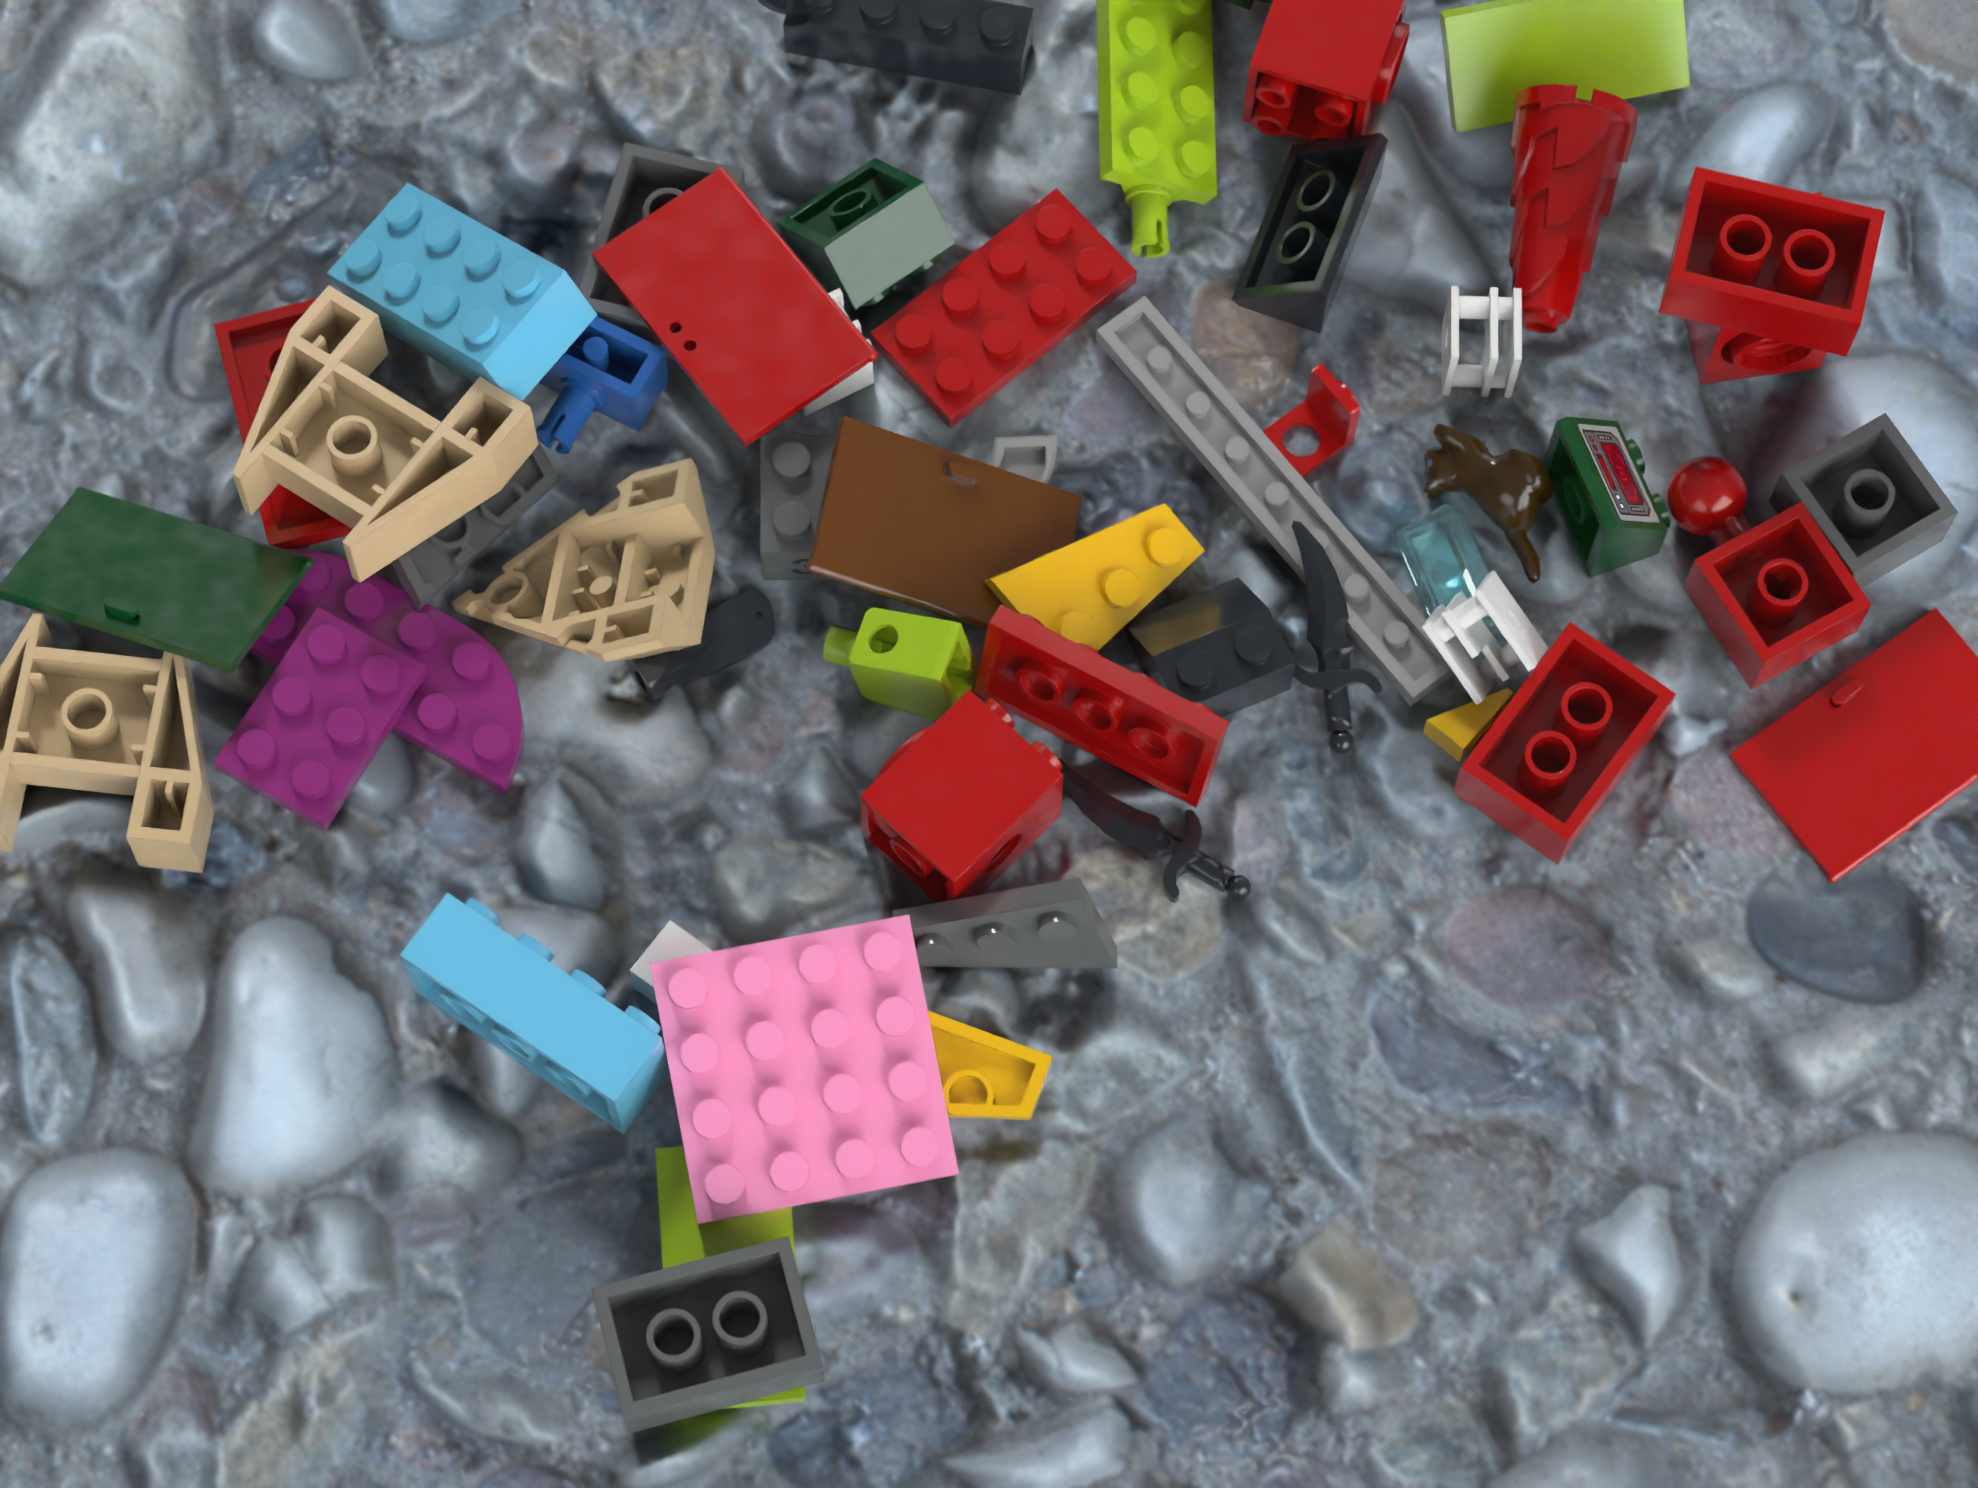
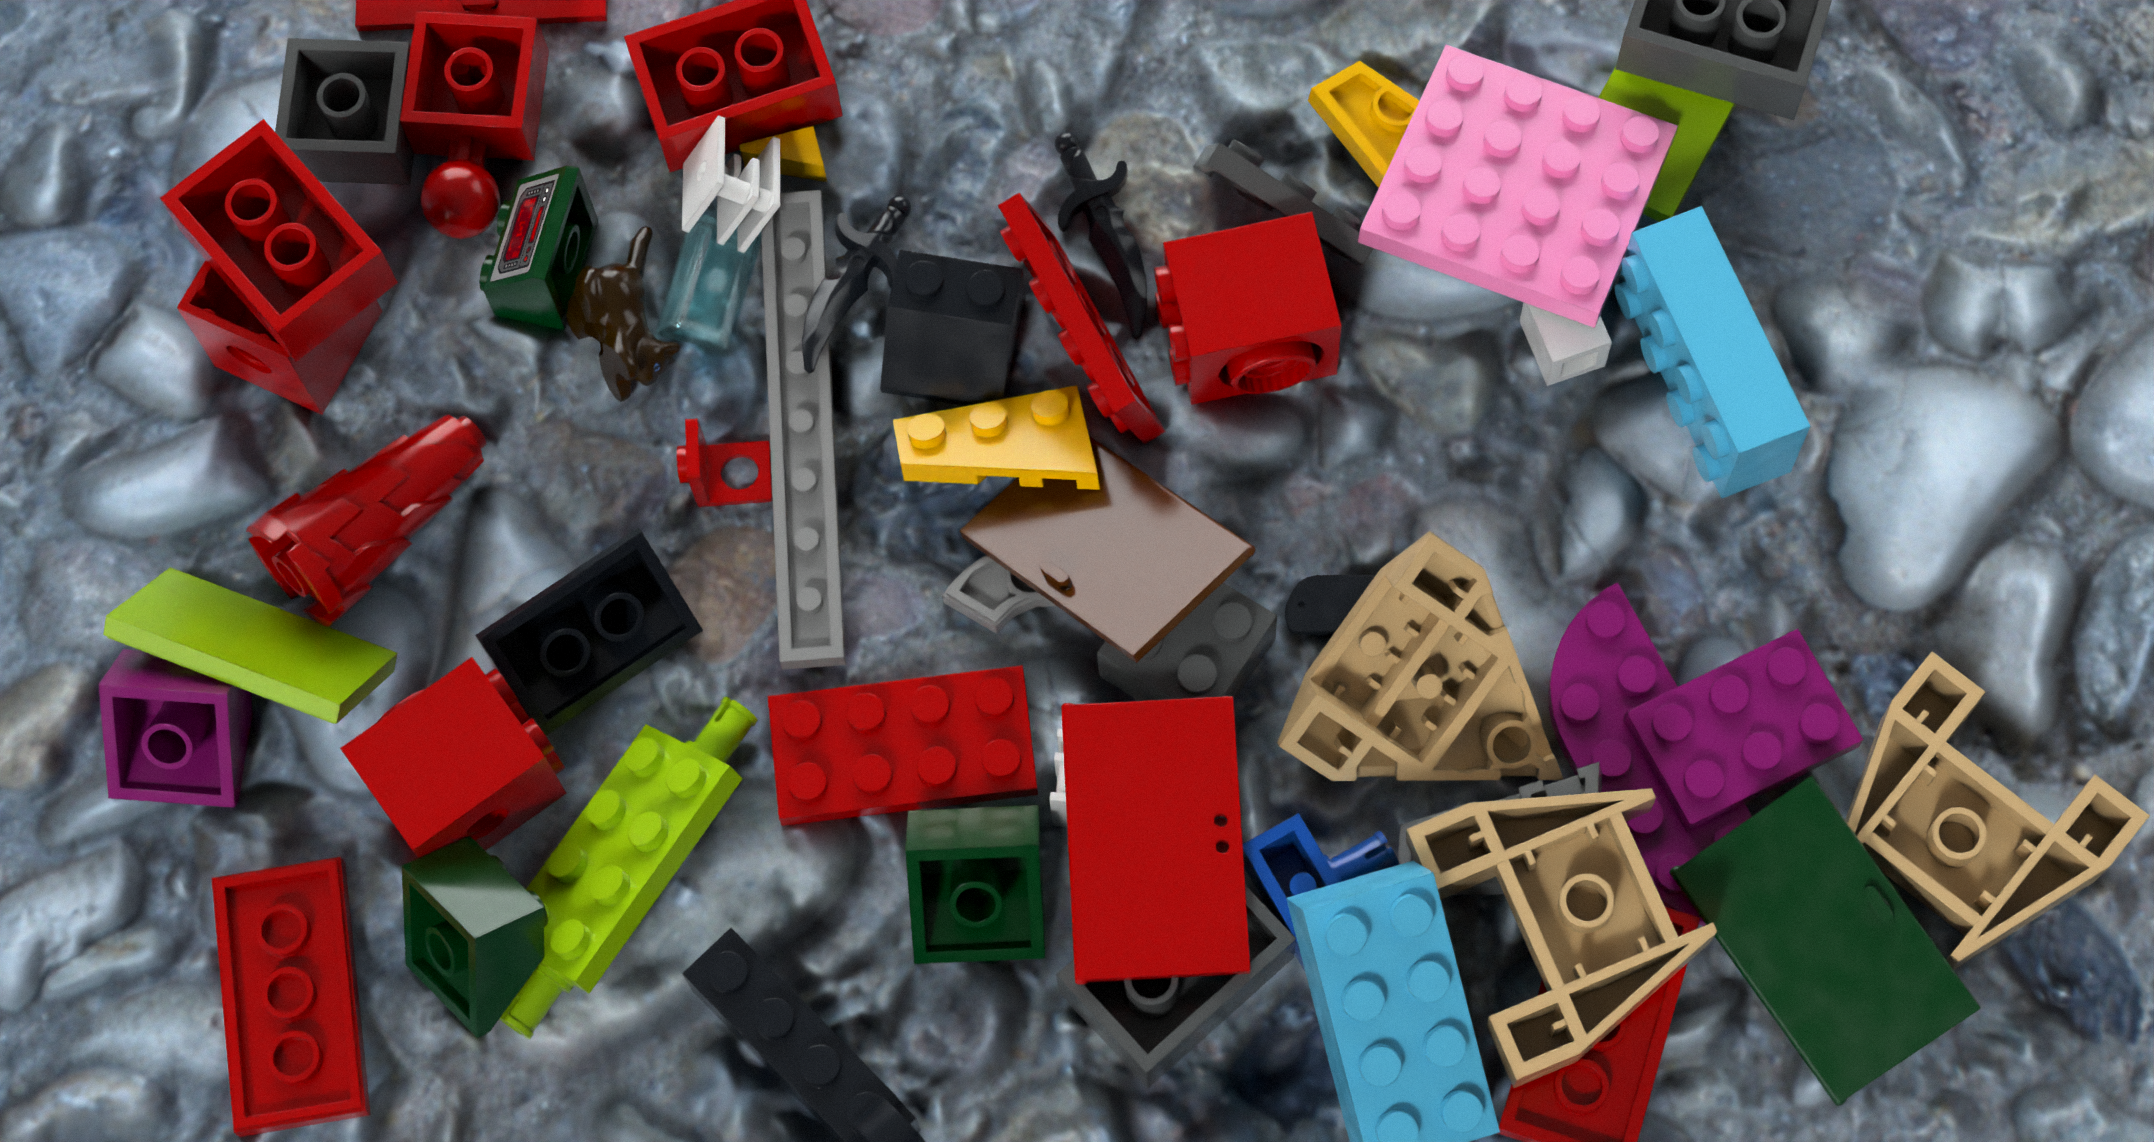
camera: 140 degrees left, 0 degrees up
lime torso [823,607,979,721] -> none
white piece [1442,286,1522,398] -> none

